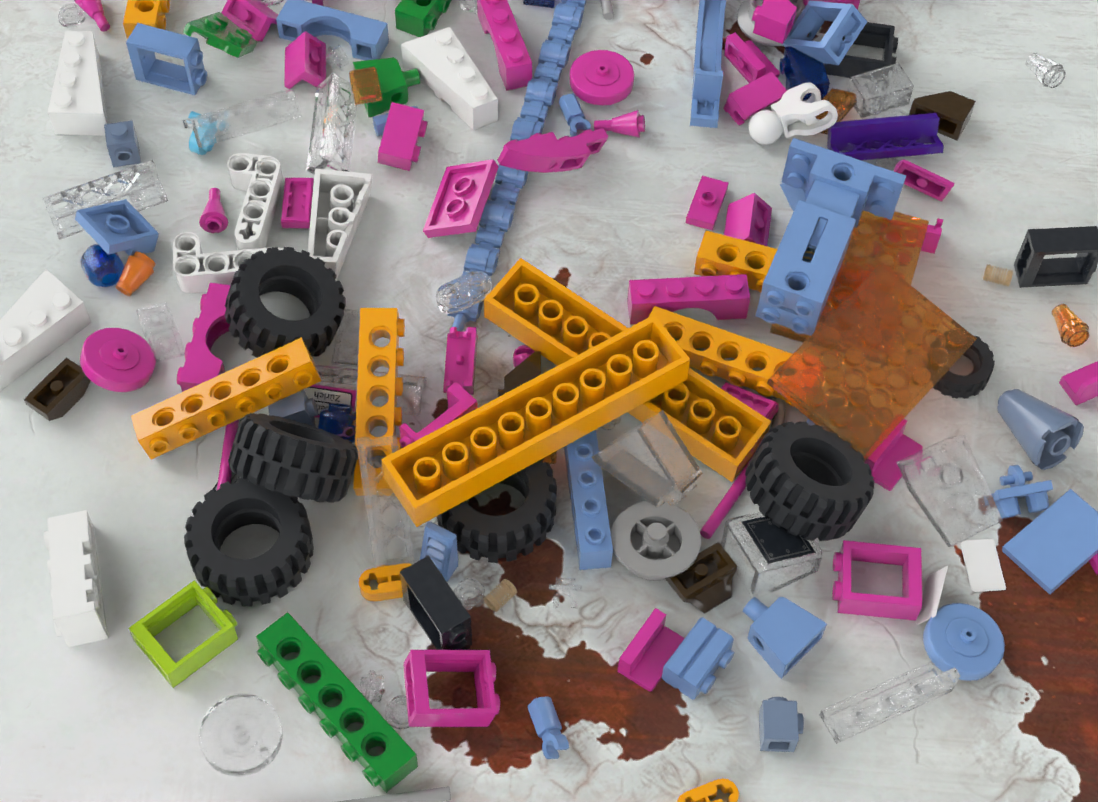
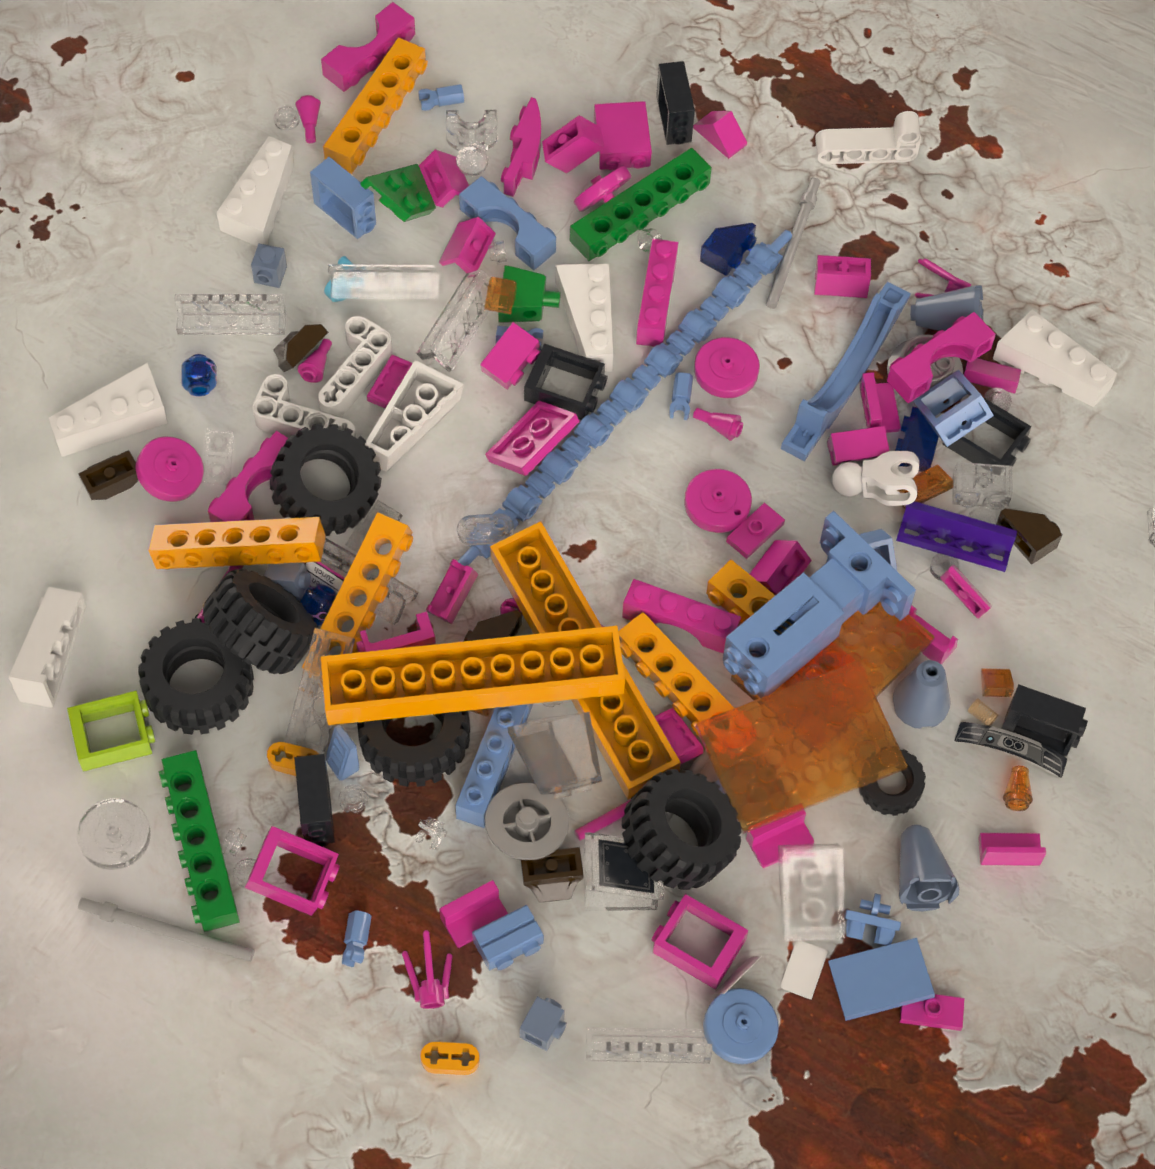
camera: 25 degrees right, 5 degrees up
medium blue plate [75,199,159,256] -> none
orange cone [115,251,156,297] -> none
tan piece [484,579,517,612] -> none
dark pink slope [497,128,609,173] -> none
medium blue torso [743,597,827,679] -> none
none -> dark brown slope [273,324,329,372]
none -> dark pink plant [402,930,452,1009]
none -> black window [524,343,608,420]
none -> dark pink wheel [684,469,752,533]
none -> sand blue cone [893,660,951,729]
none -> sticker [954,722,1067,778]
none -> clear orange slope [981,668,1014,697]

